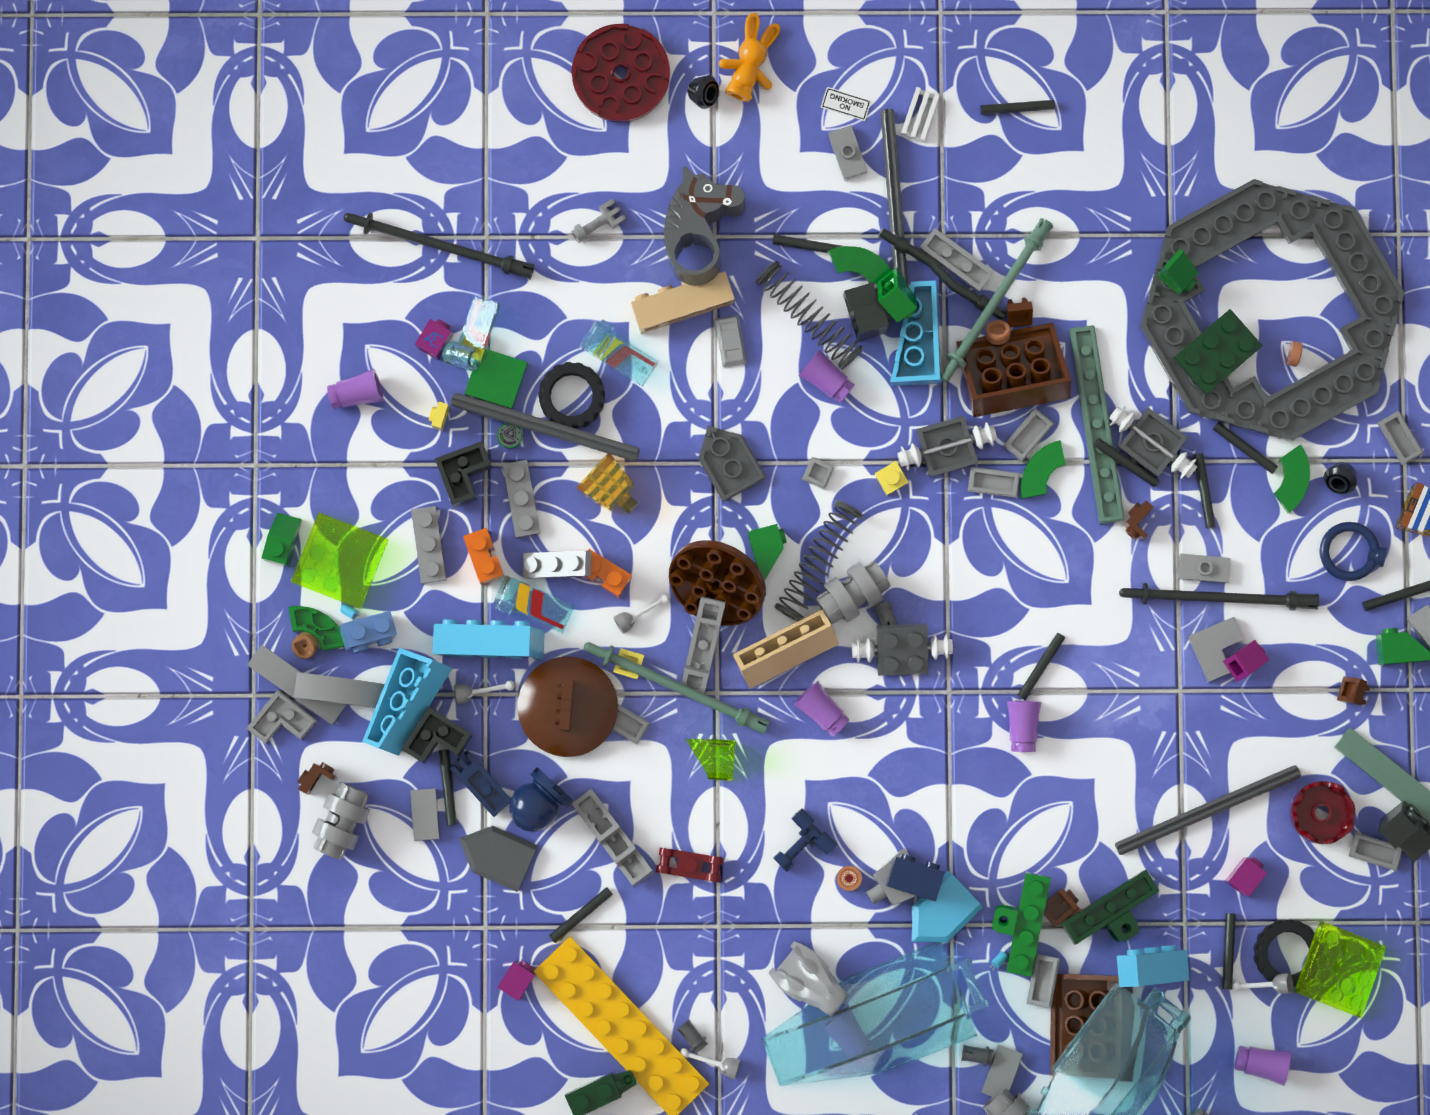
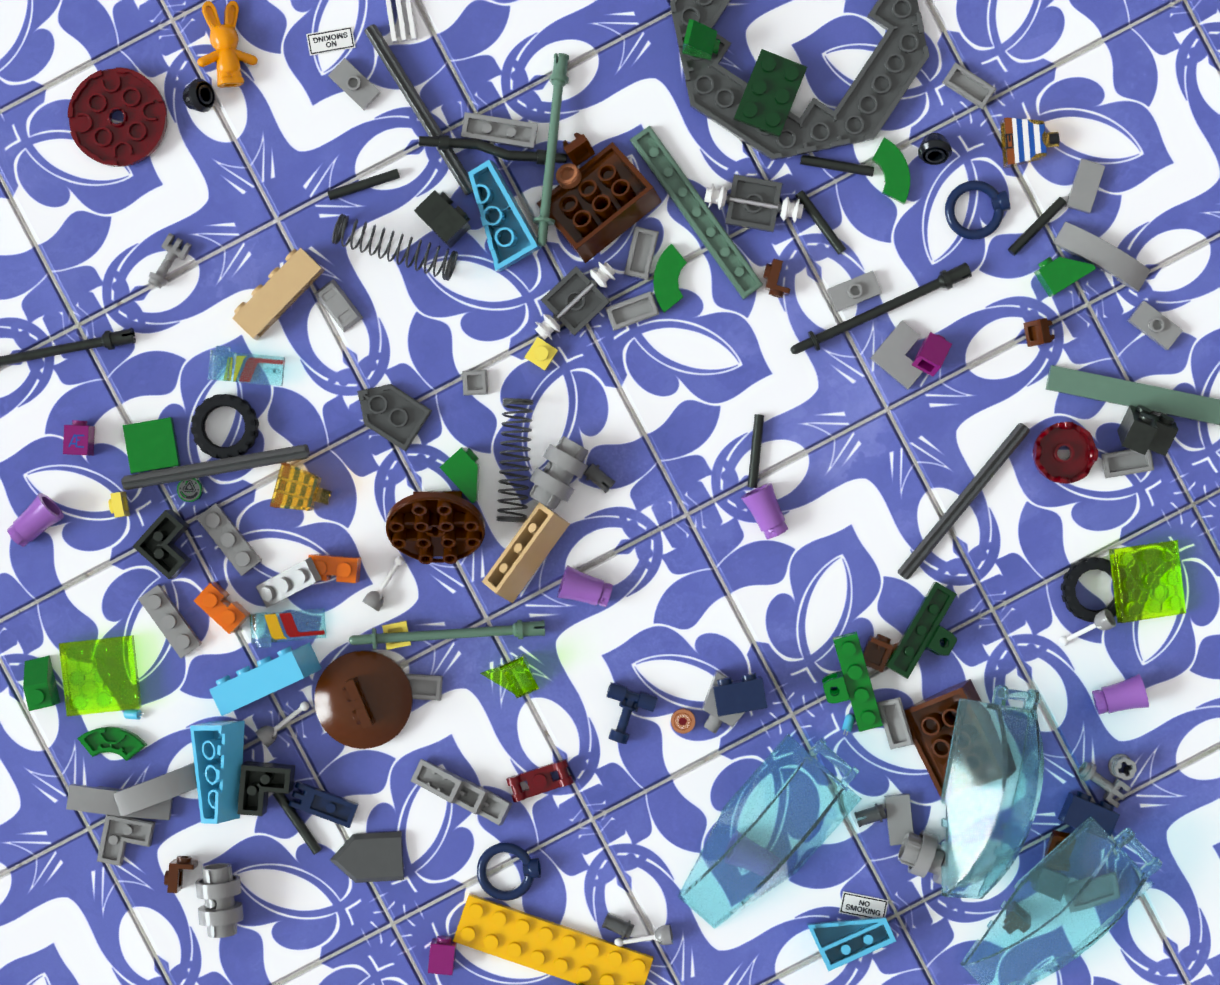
camera: 25 degrees left, 5 degrees up
medium nougat tile [292,632,318,659] -> none
medium blue brick [339,611,397,653] -> none
light grey tile [410,788,440,841] -> none
clear light blue door [442,297,501,371] -> none
dark blue tile [509,767,574,832] -> none
pearl dark grey bar [549,887,613,943] -> none
dark grey animal [664,166,746,286] -> none
light grey slope [681,596,726,694] -> none
light grey animal [768,941,849,1017] -> none
medium lavender plant [798,349,855,403] -> none
green tile [827,246,891,284] -> none
dark grey plate [852,623,953,676] -> none
green slope [877,267,917,323] -> none
medium azure tile [912,871,983,943] -> none
pearl dark grey bar [1094,438,1160,487] -> none
medium azure wedge [1117,945,1190,987] -> none
pearl dark grey bar [1222,913,1236,990] -> none
magenta brick [1225,857,1267,897] -> none
nougat tile [1287,341,1303,367] -> none
none -> dark blue piece [477,843,541,901]

